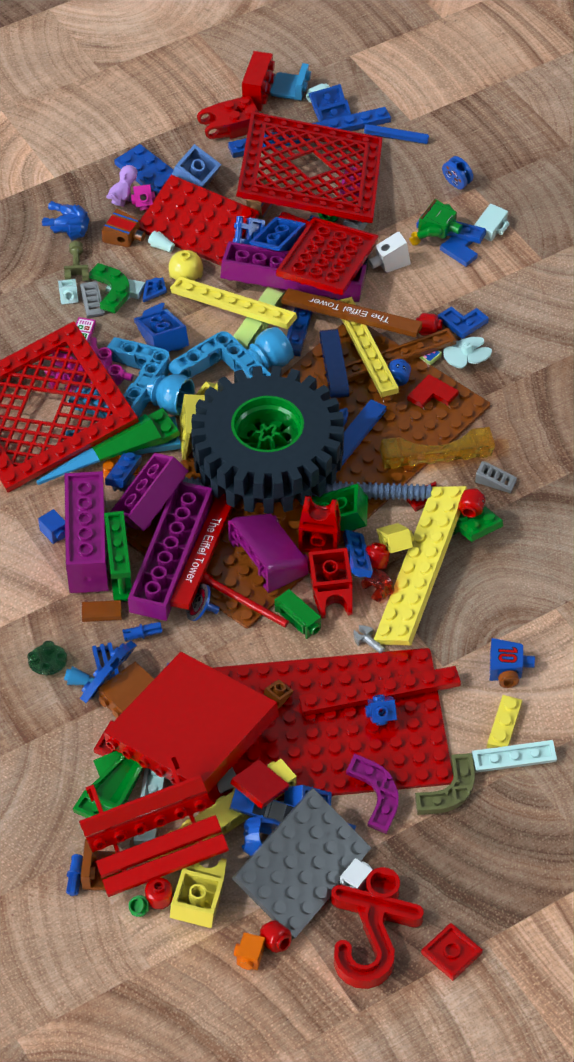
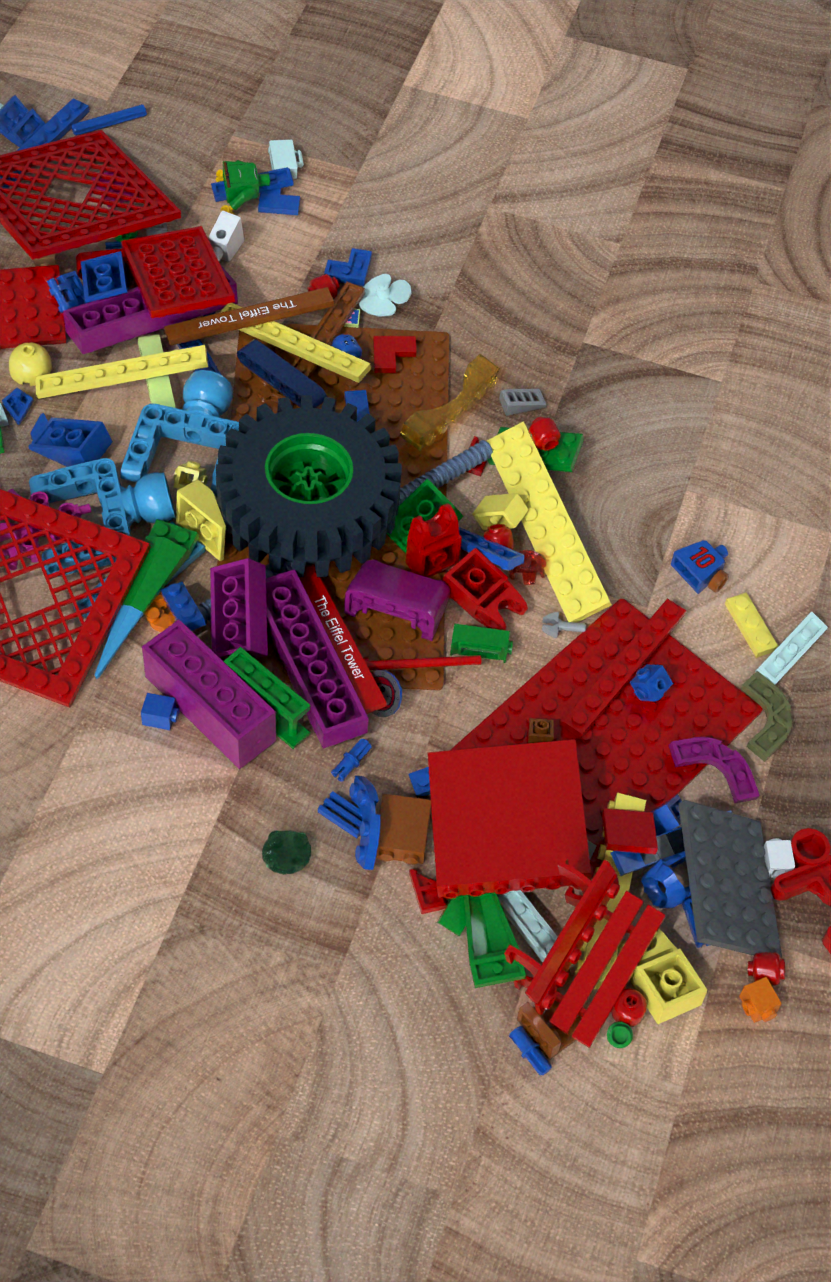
camera: 45 degrees left, 5 degrees up
dark azure cone [64,666,94,685] -> none
dark orange tile [82,600,122,622] -> none
blue head [442,156,474,189] -> none

